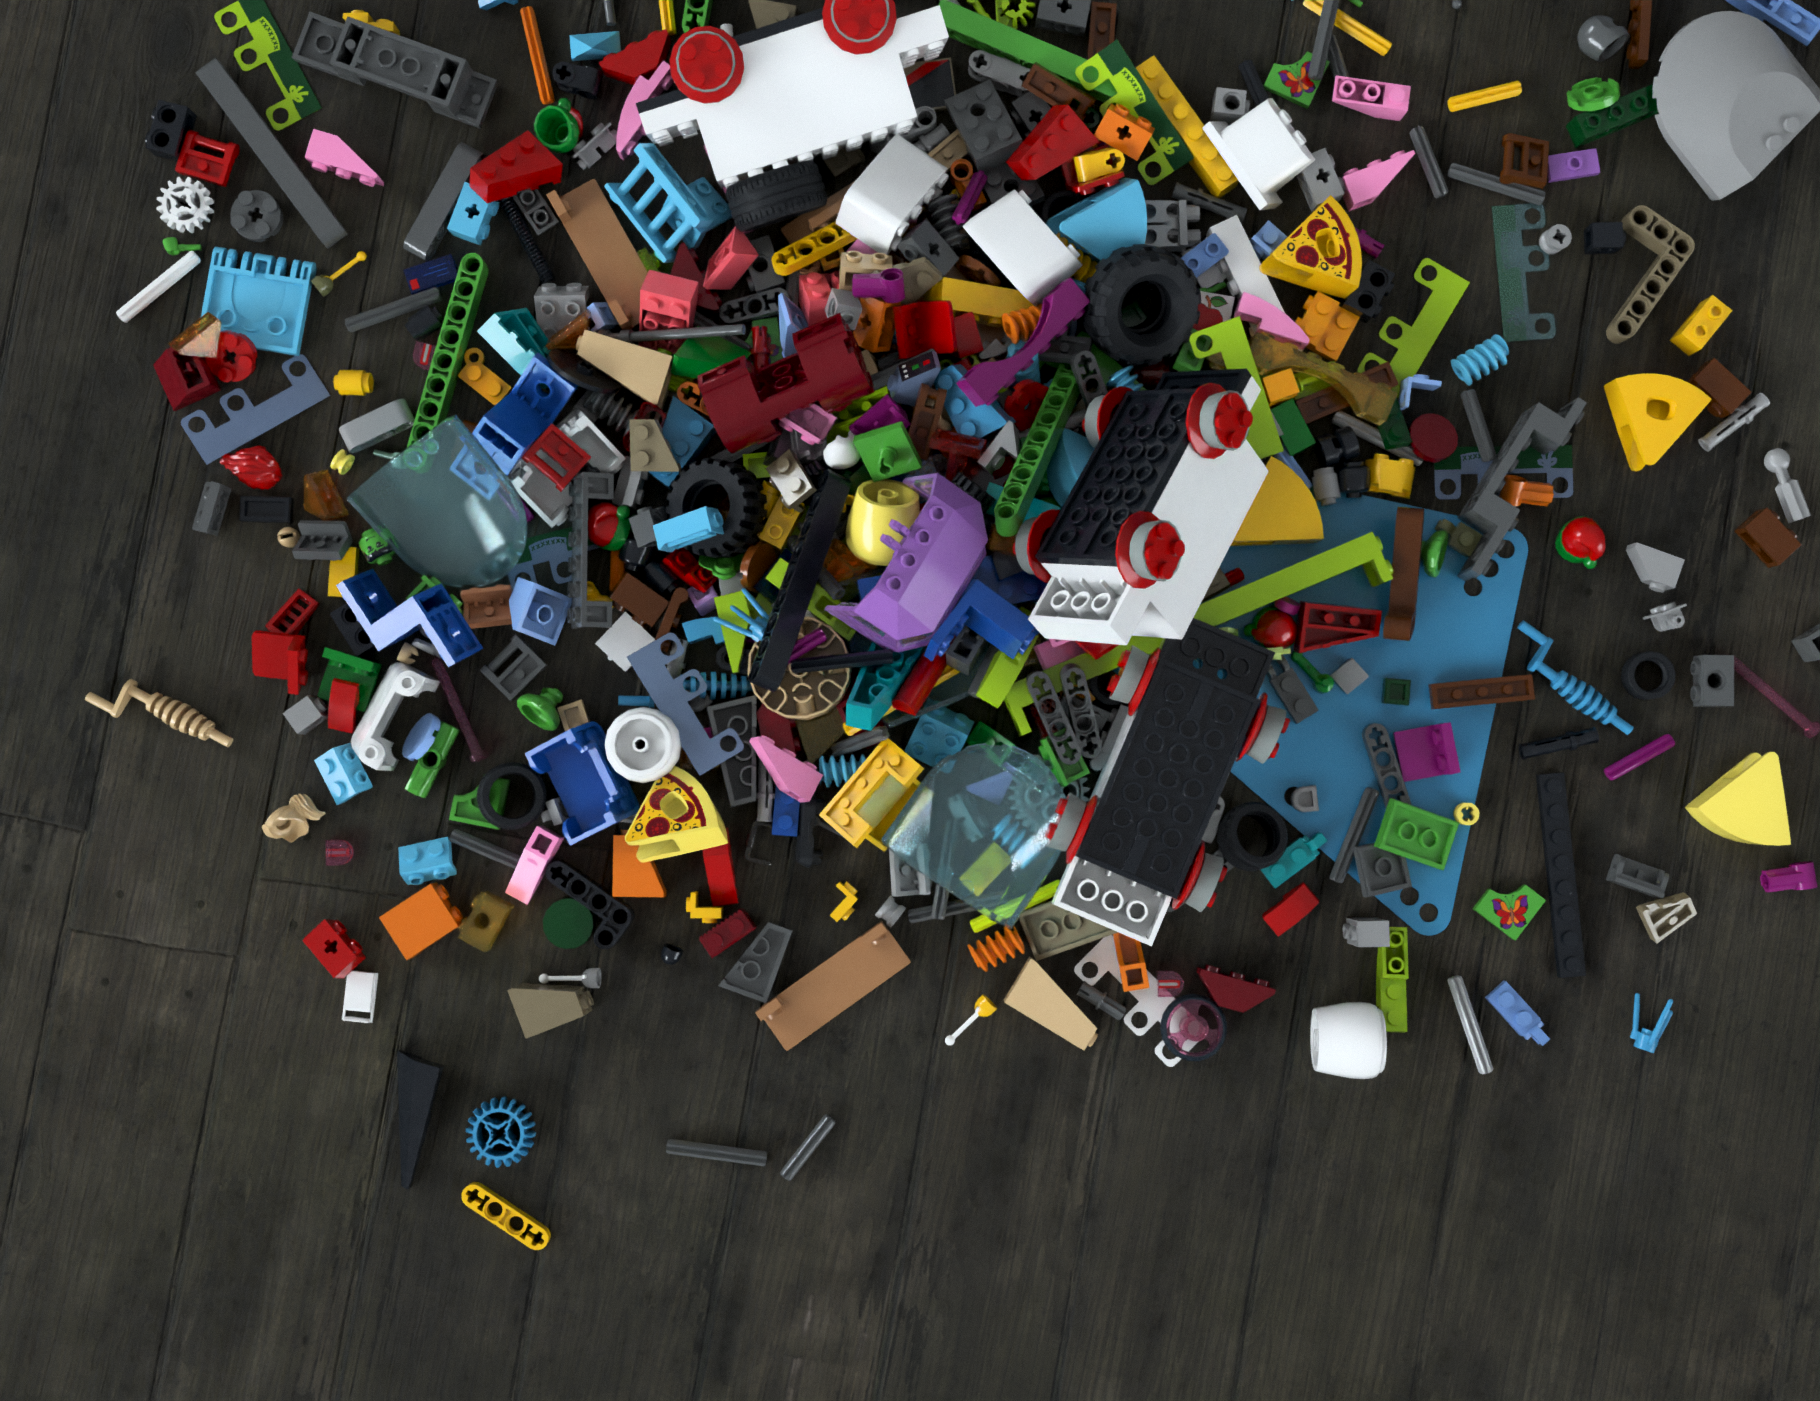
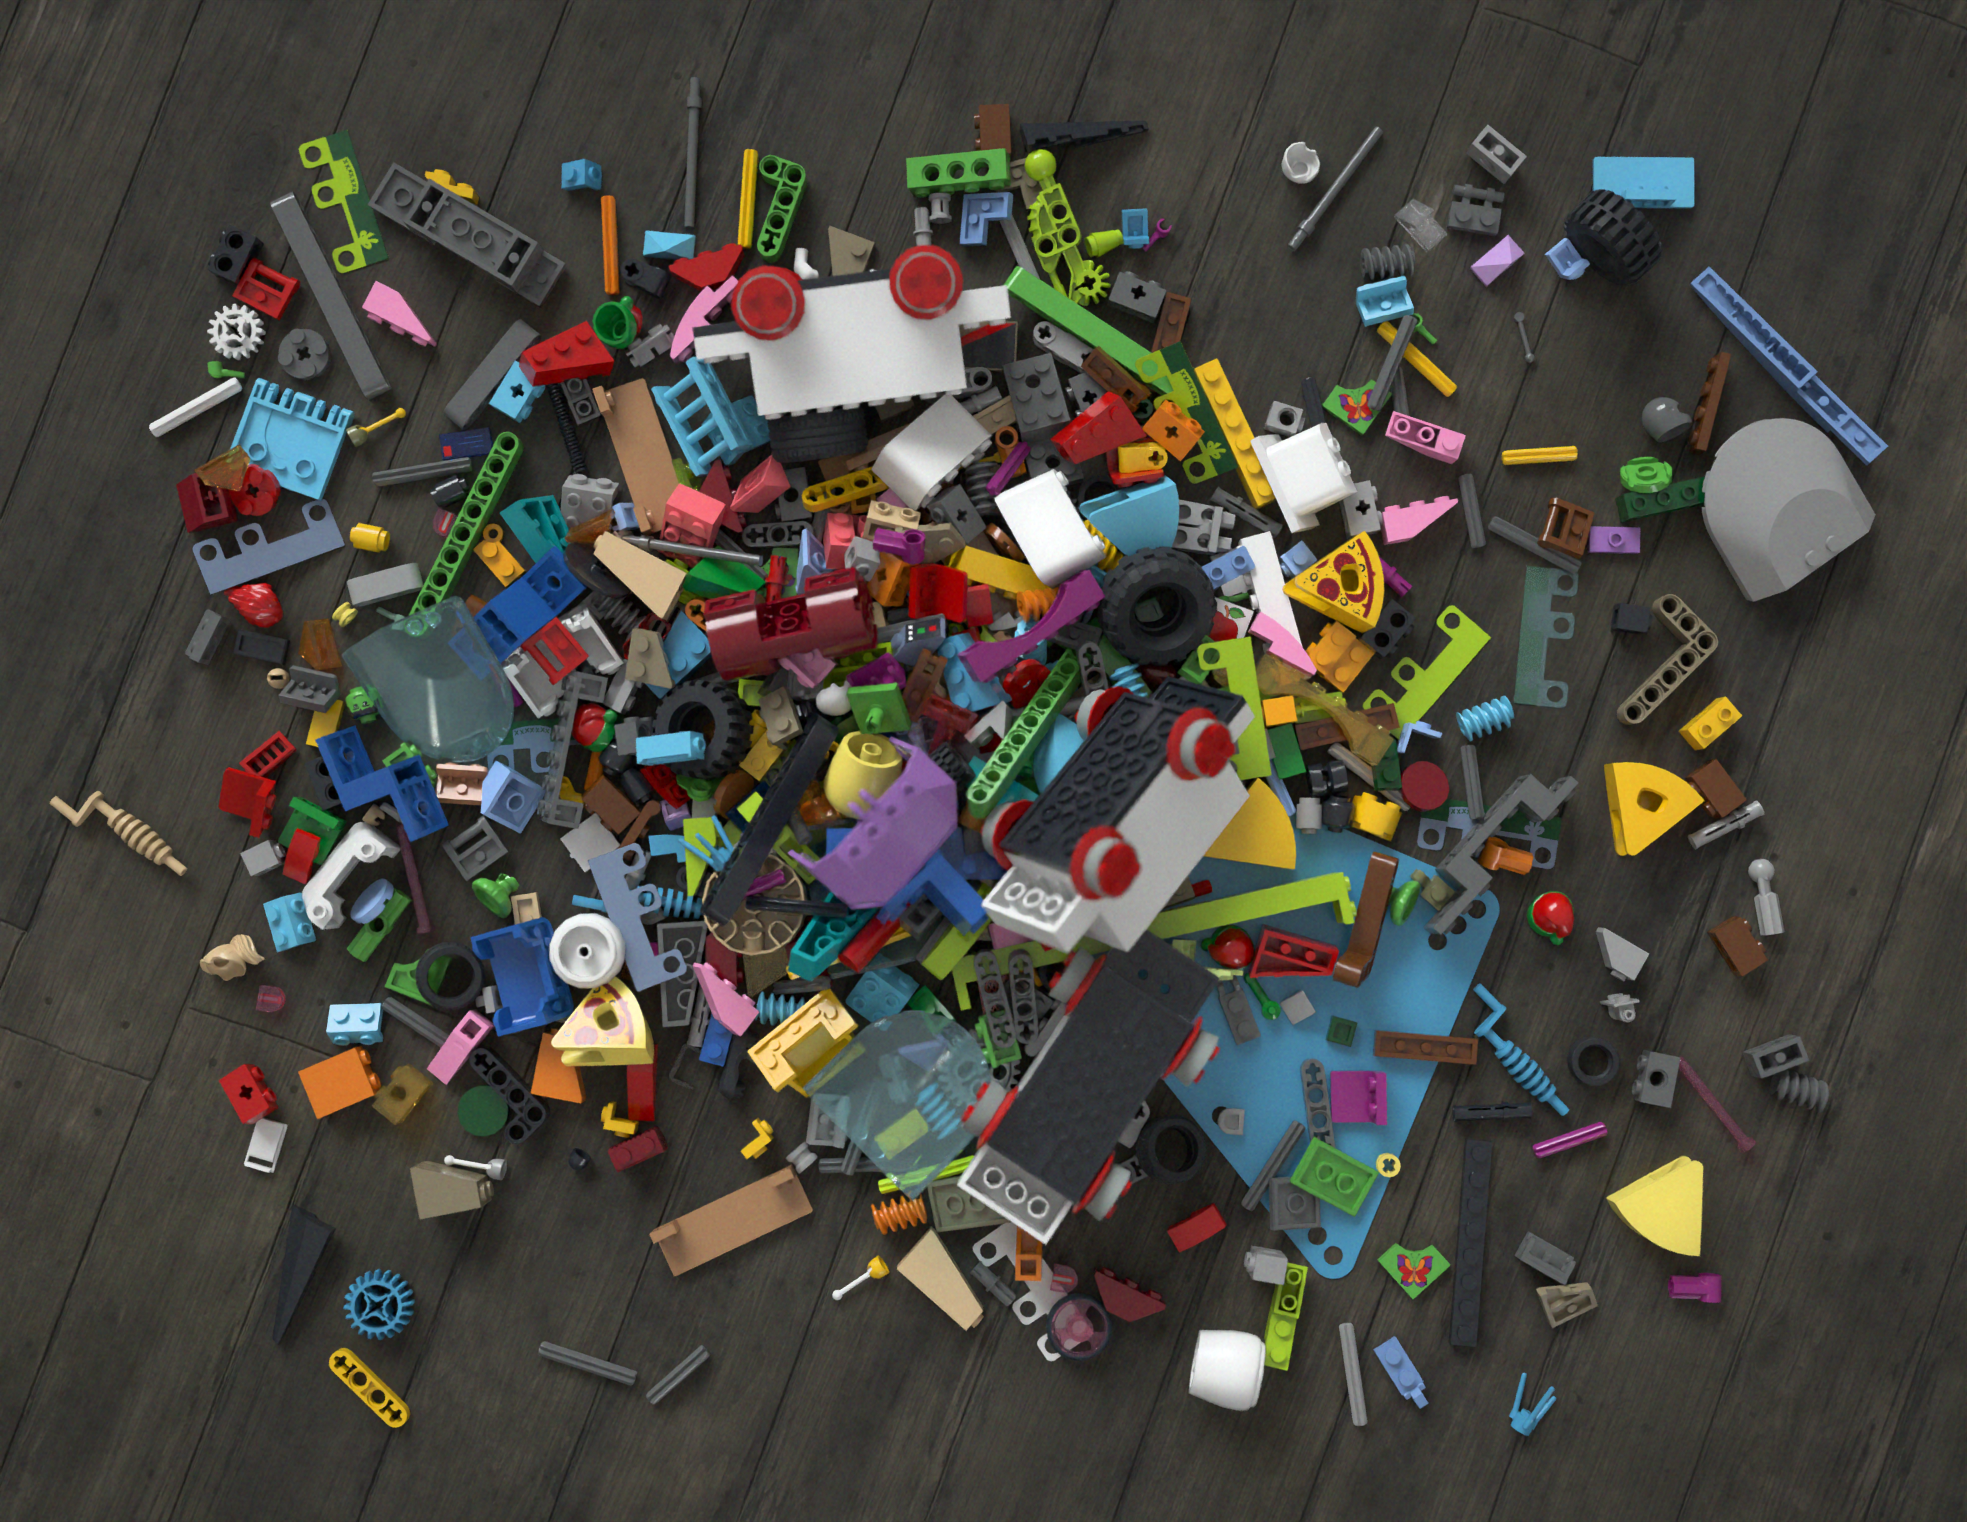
camera: 10 degrees right, 0 degrees up
dark grey wing [718,922,793,1003] -> none
teal hinge [1261,832,1327,889] -> none
dark pink tile [1274,596,1301,615] -> none
light grey wheel [1539,224,1572,254] -> none

